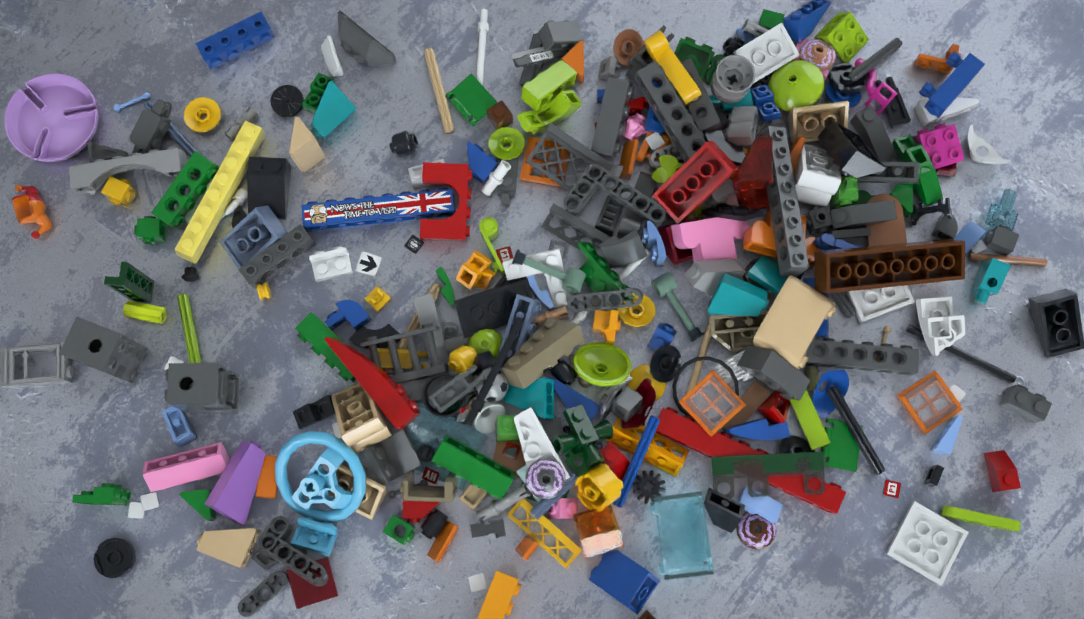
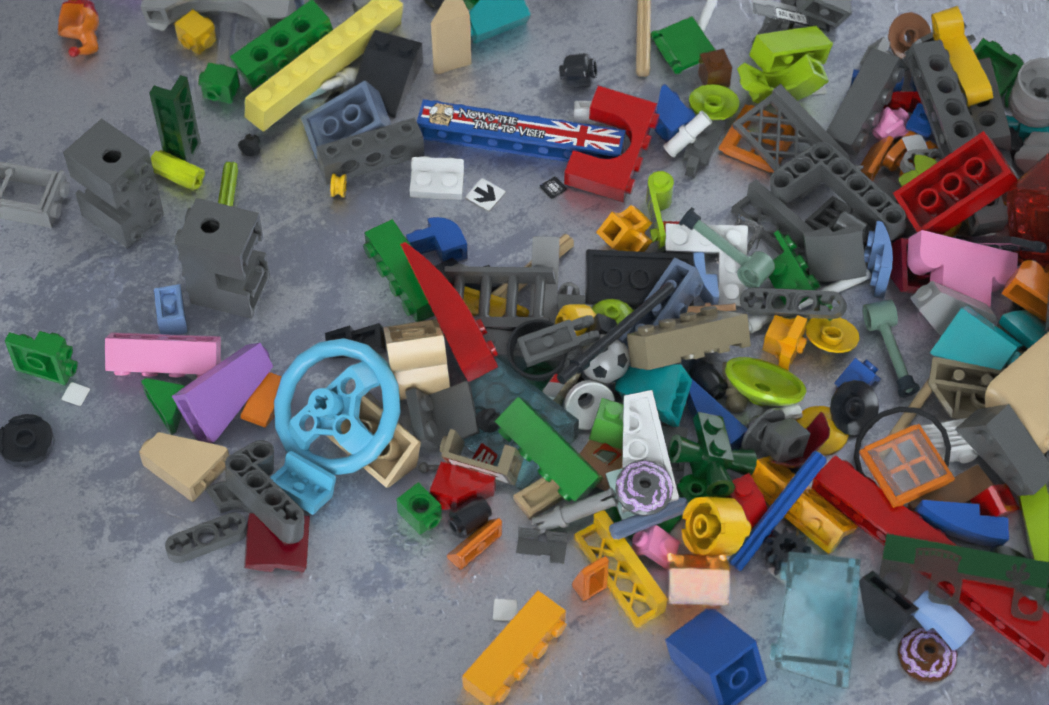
camera: 15 degrees right, 20 degrees down
white sticker [140,492,159,511] -> none
yellow tile [364,285,392,313] -> none
green slope [435,266,456,309] -> none
orange slope [562,41,584,83] -> none

